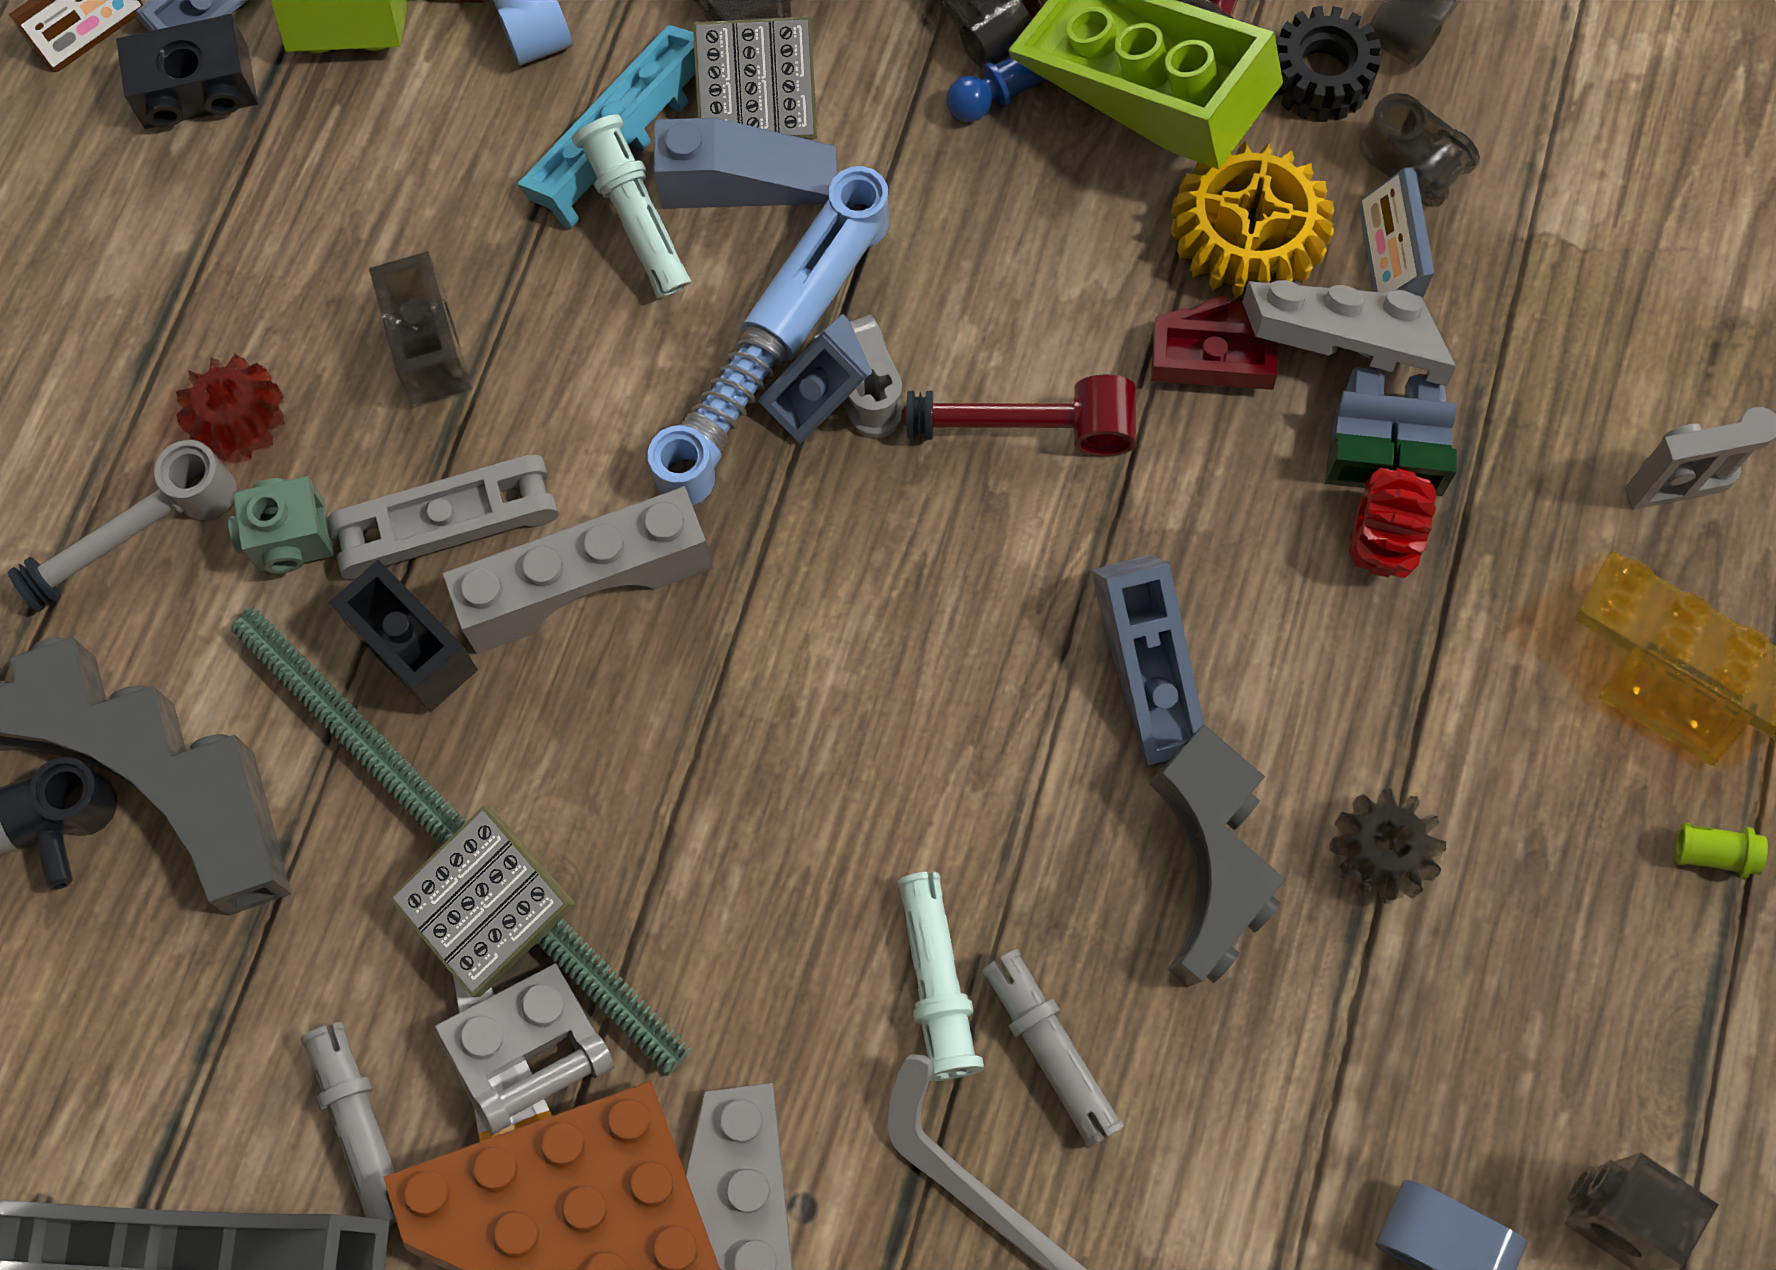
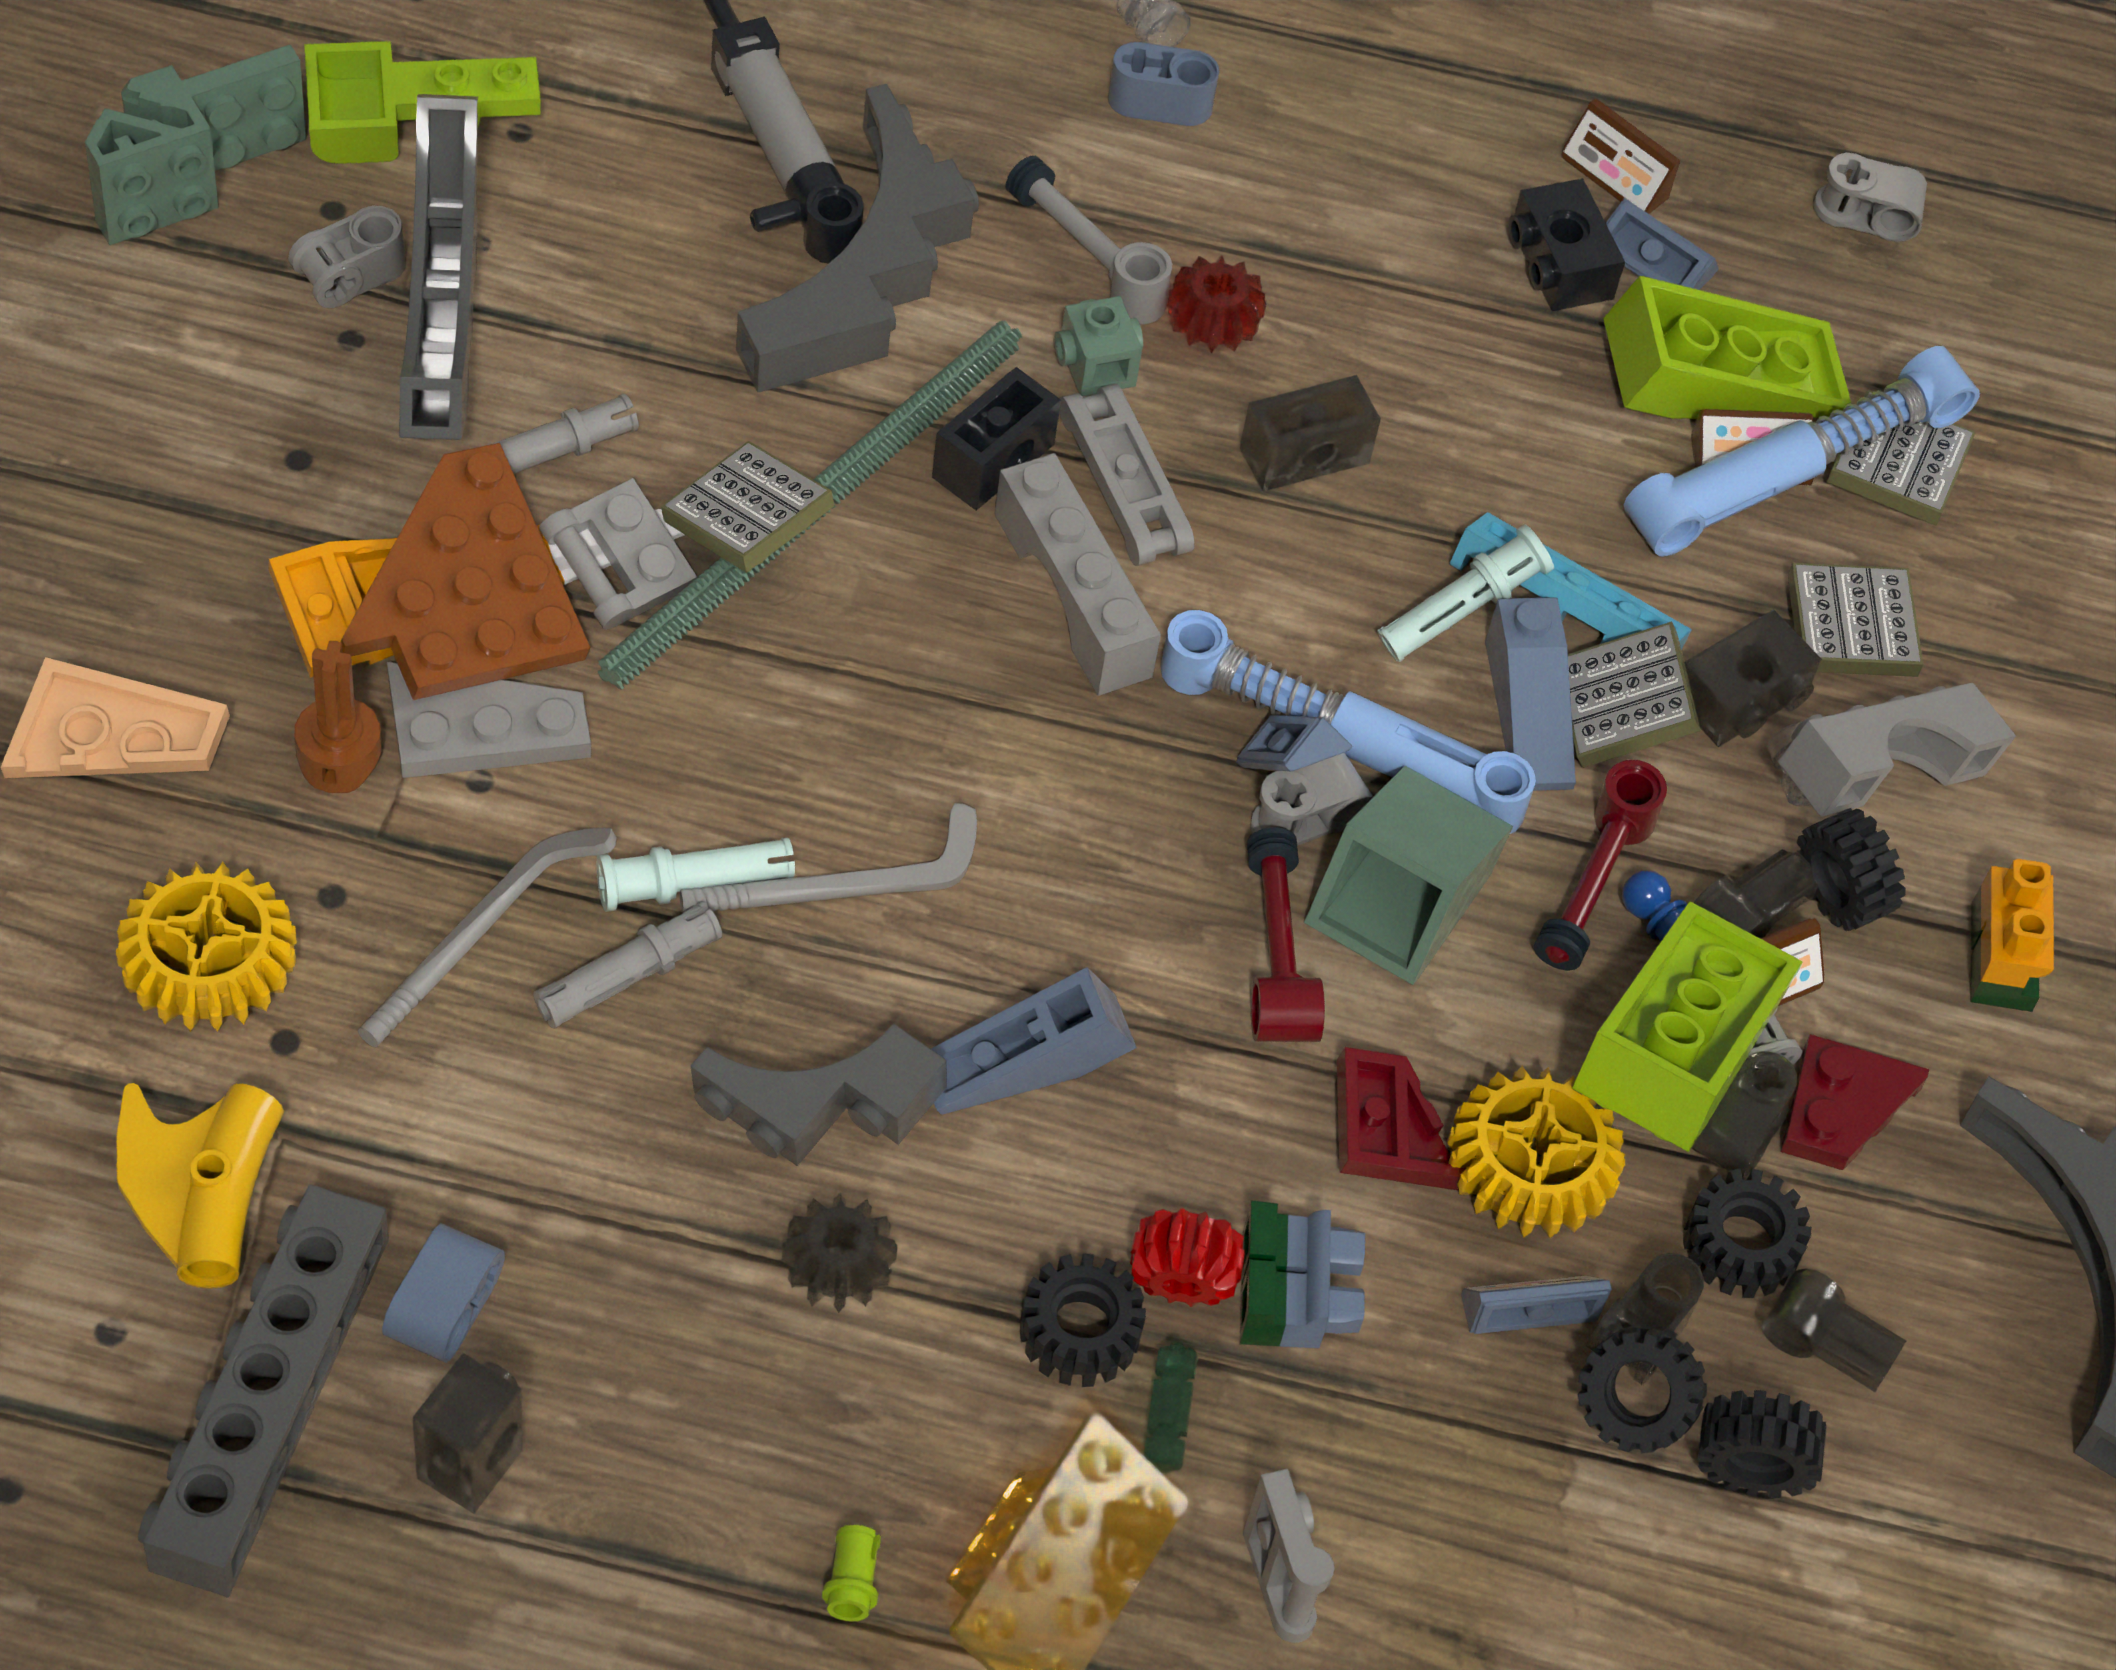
camera: 75 degrees right, 15 degrees down
light grey wing [1242,280,1456,386] -> none
none -> light grey piece [680,803,977,913]
none -> black tyre [1020,1253,1146,1387]
none -> clear green axle [1143,1342,1198,1474]
none -> sand green slope [1304,766,1513,985]
none -> dark red piece [1534,760,1667,971]
none -> black tyre [1578,1324,1707,1454]
none -> black tyre [1697,1390,1827,1498]

